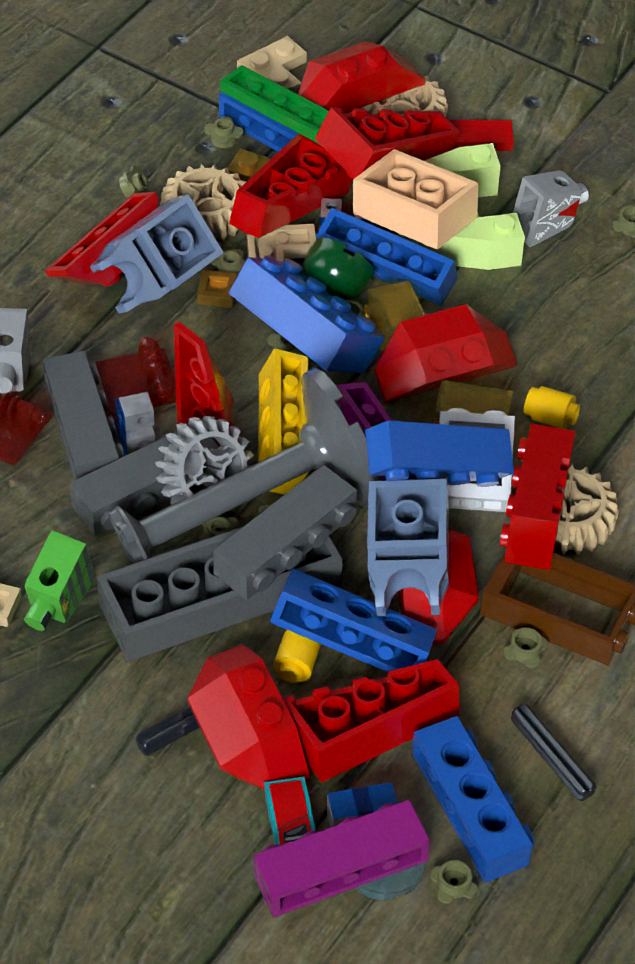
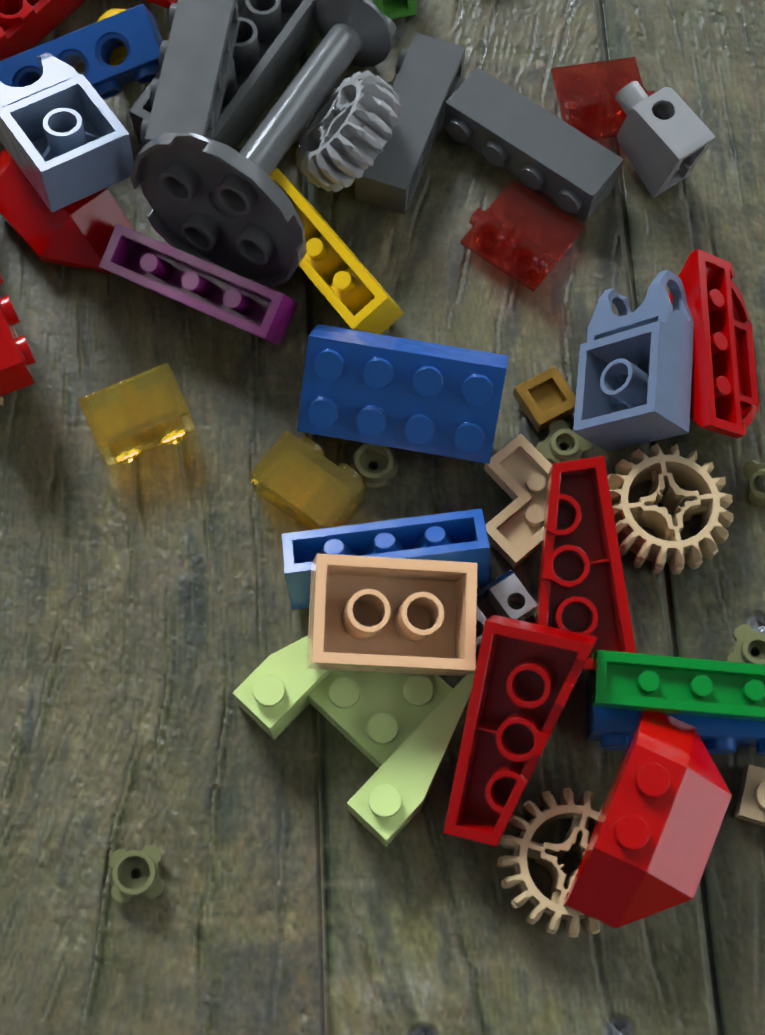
camera: 145 degrees right, 20 degrees up
flat silver piece [115,392,155,455] -> none
red wedge [174,321,234,447] -> none
pearl gold plate [228,149,270,182] -> none
dark green cylinder [304,238,375,300] -> none
blue brick [365,420,514,487] -> none
red wedge [374,304,517,403] -> none
white window [439,408,515,512] -> none
red tile [448,119,514,151] -> none
light grey torso [513,170,589,247] -> none
yellow brick [524,386,580,429] -> none

